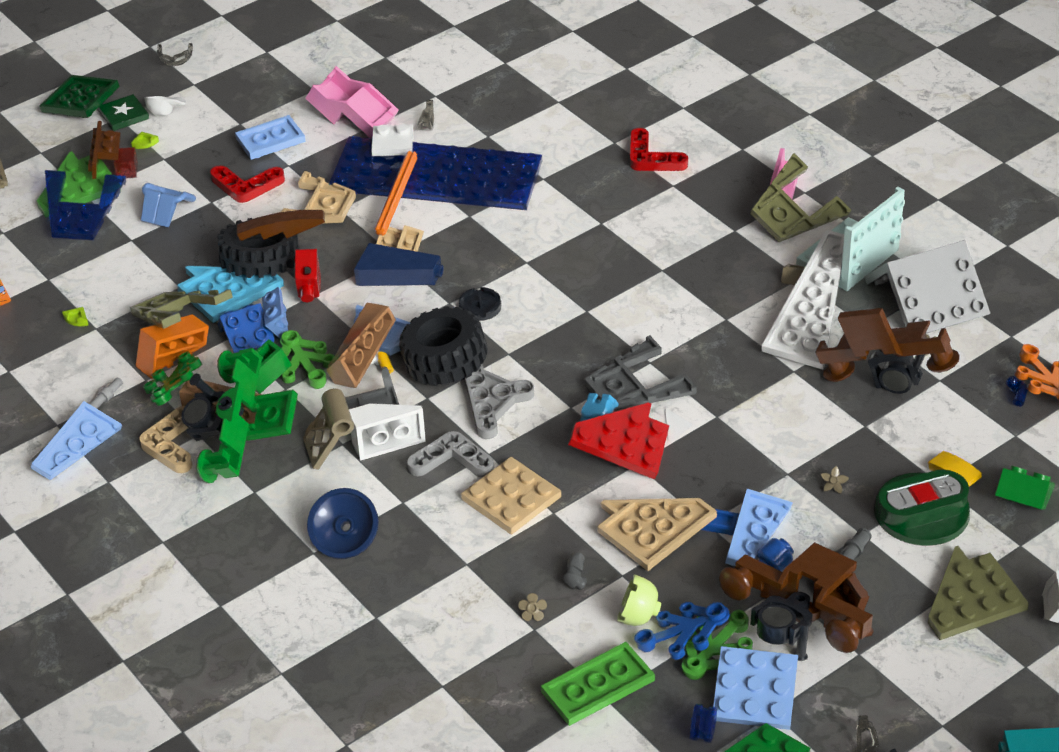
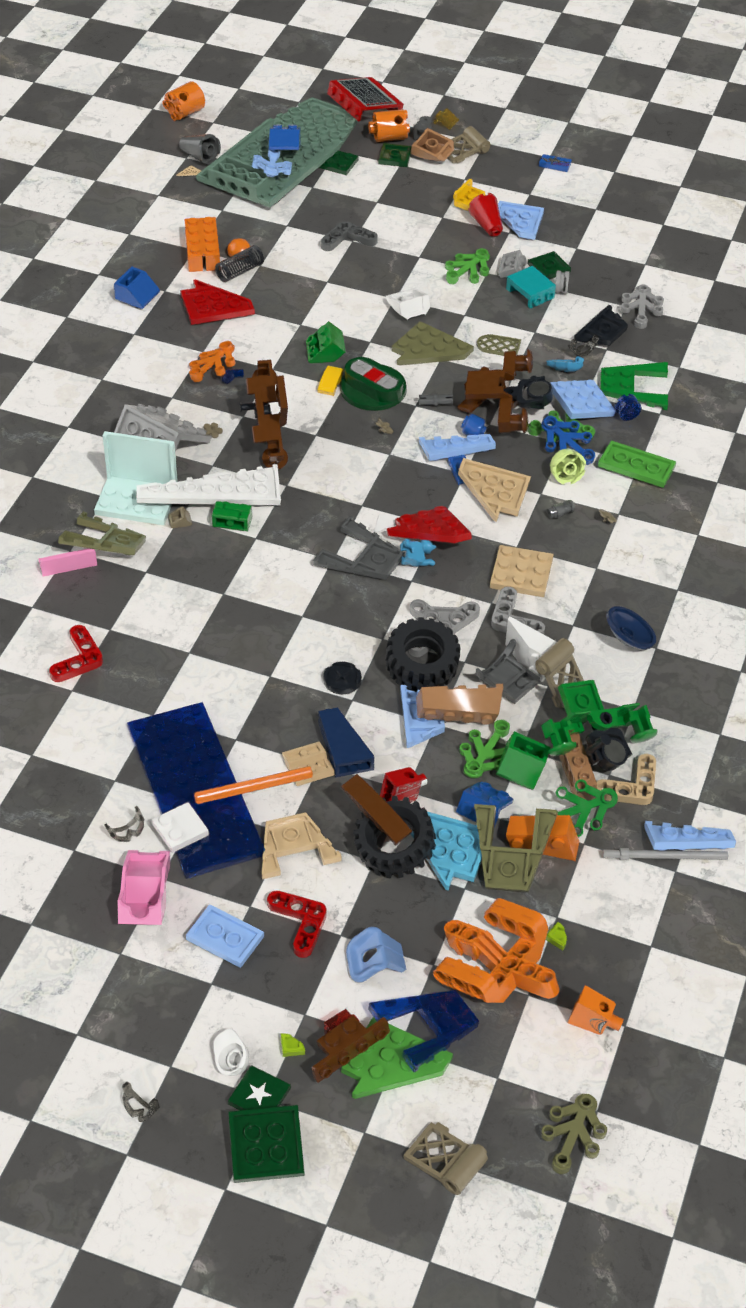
camera: 125 degrees left, 5 degrees up
medium blue bracket [262,287,288,339] -> none
none -> green brick [212,501,252,532]
none -> orange piece [433,898,559,1003]
none -> olive window [477,334,521,356]
none -> dark azure arm [546,356,584,372]

